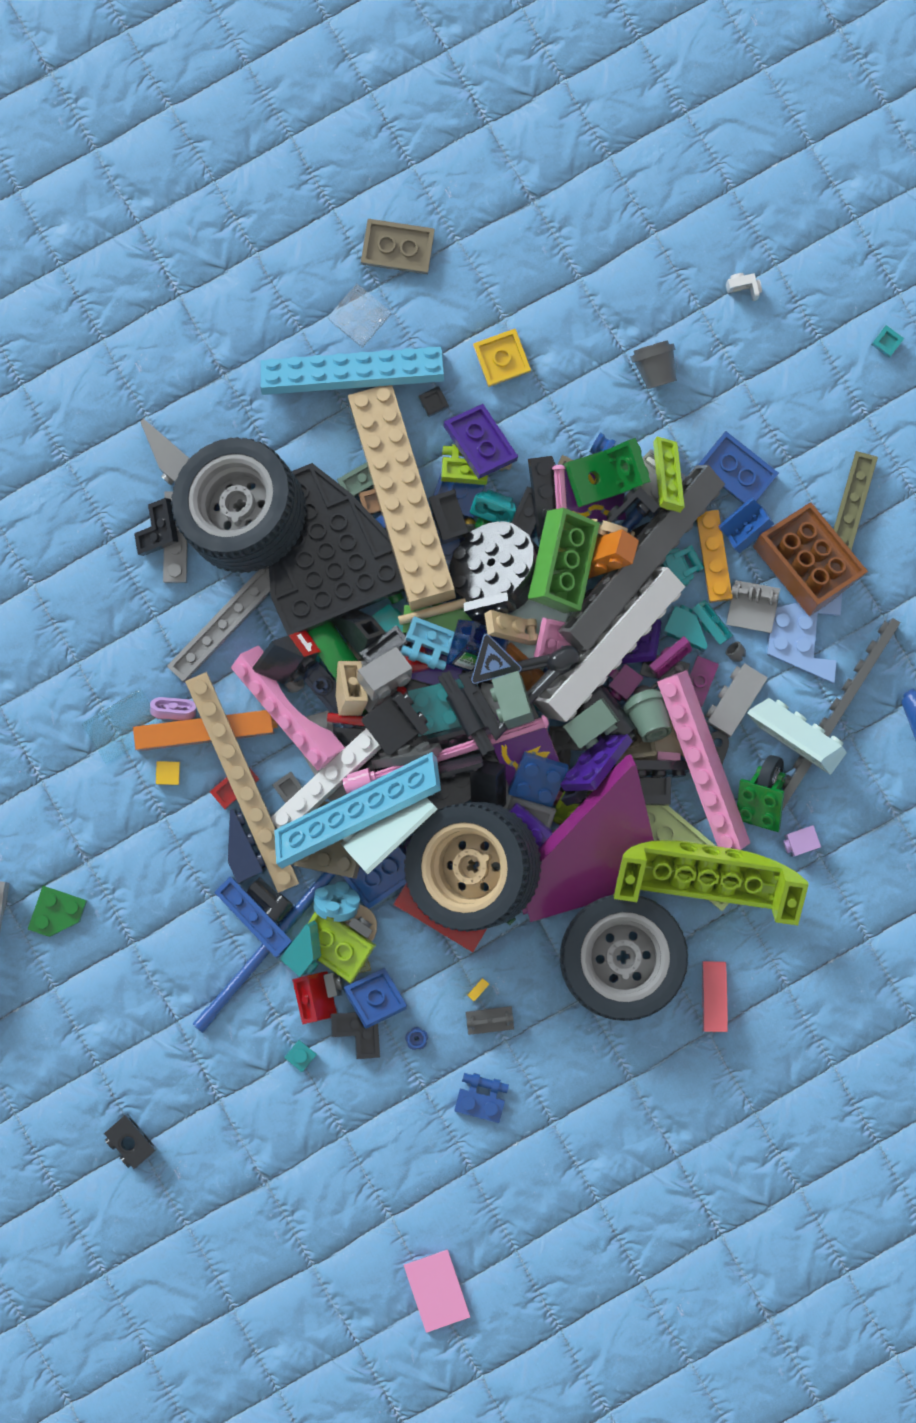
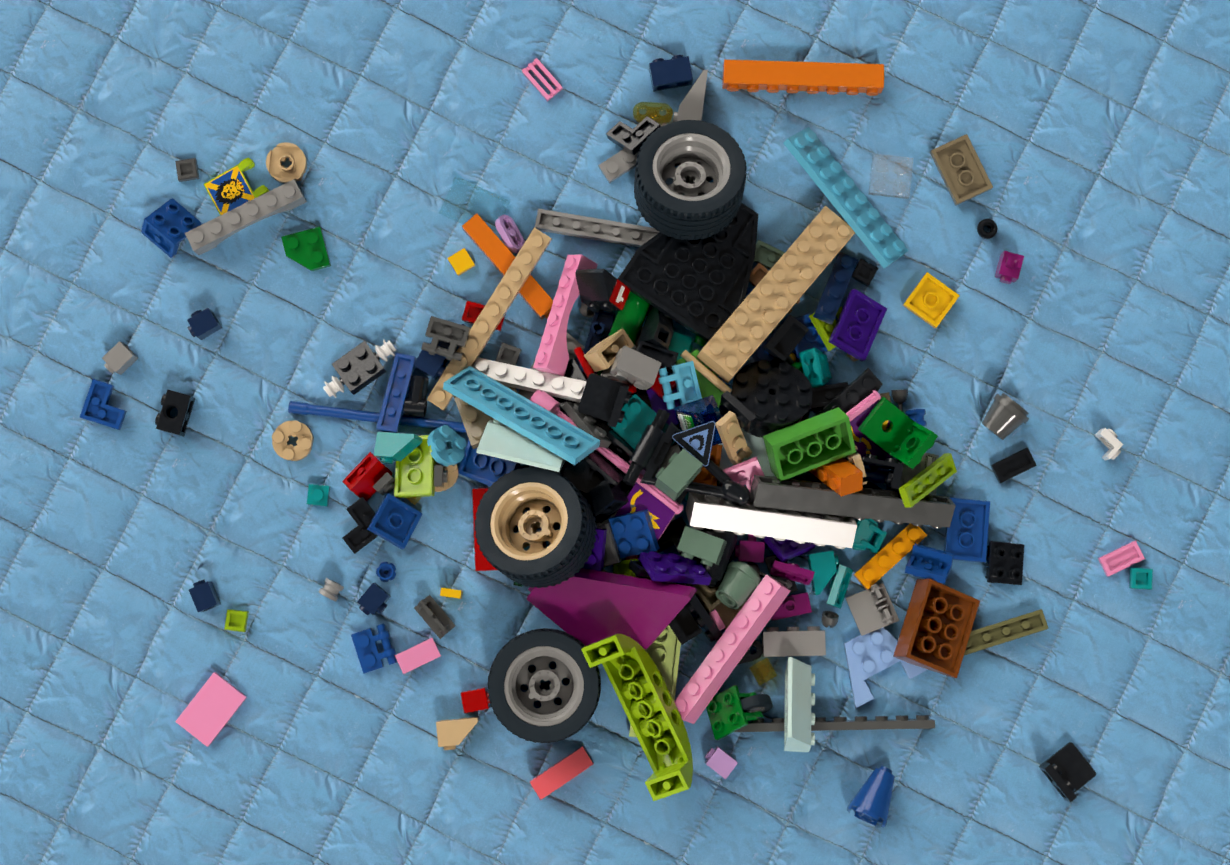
camera: 55 degrees right, 0 degrees up
none -> blue plate [80,379,127,430]
none -> light grey brick [102,341,138,375]
none -> dark blue brick [187,308,222,340]
none -> dark blue brick [189,579,221,612]
none -> lime tile [224,609,249,632]
none -> tan plate [272,420,314,461]
none -> light grey wheel [319,578,344,602]
none -> plate [323,339,396,398]
none -> dark blue brick [357,583,391,615]
none -> bright pink tile [395,638,441,674]
none -> dark grey plate [421,316,471,361]
none -> tan slope [436,717,479,750]
none -> red brick [461,687,491,713]
none -> bright pink tile [522,58,563,102]
none -> clear yellow plate [633,102,673,125]
none -> dark blue brick [649,55,693,92]
none -> orange brick [722,59,884,96]
none -> clear yellow plate [749,657,777,686]
none -> dark blue plate [813,252,858,325]
none -> dark grey hinge [891,389,908,412]
none -> black plate [977,219,998,239]
none -> black hinge [985,541,1024,585]
none -> black tile [990,447,1037,483]
none -> magenta brick [995,251,1024,284]
none -> bright pink tile [1098,541,1145,577]

